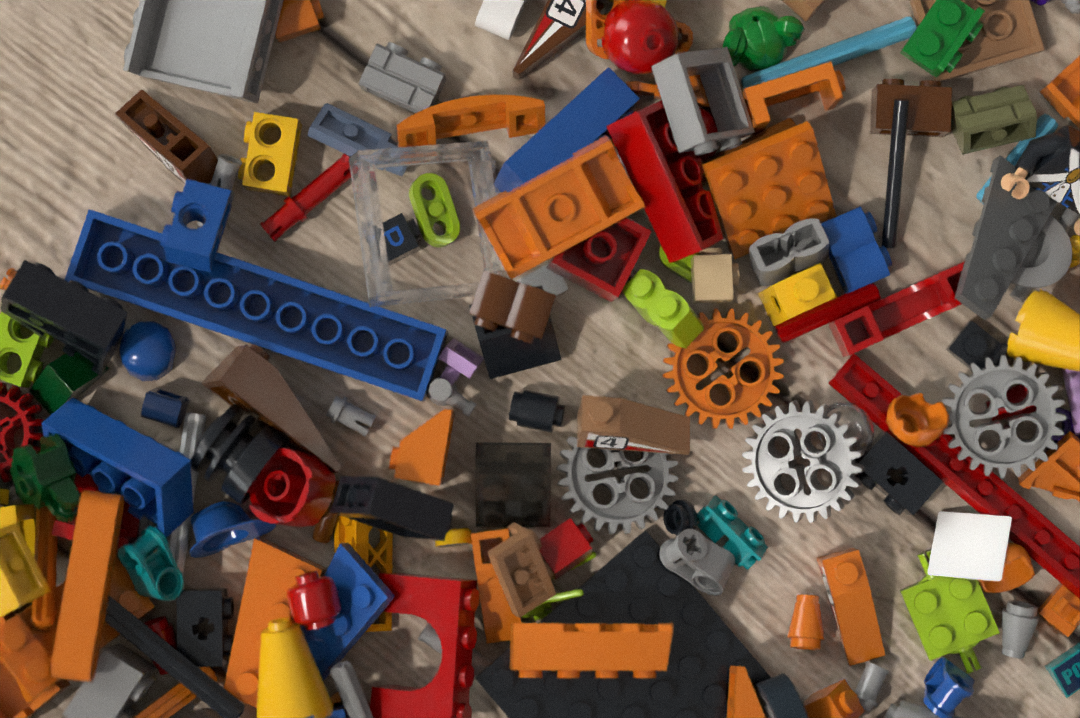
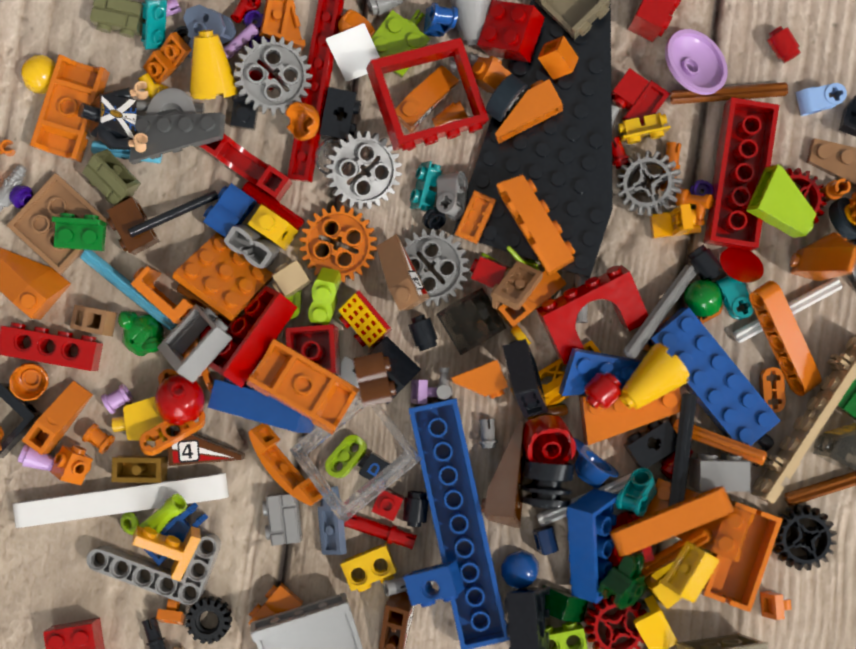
camera: 120 degrees left, 0 degrees up
none -> slope [338,290,392,348]
none -> red window [366,38,489,151]
none -> red brick [371,487,404,522]
none -> black brick [403,491,429,527]
none -> orange plate [454,190,497,245]

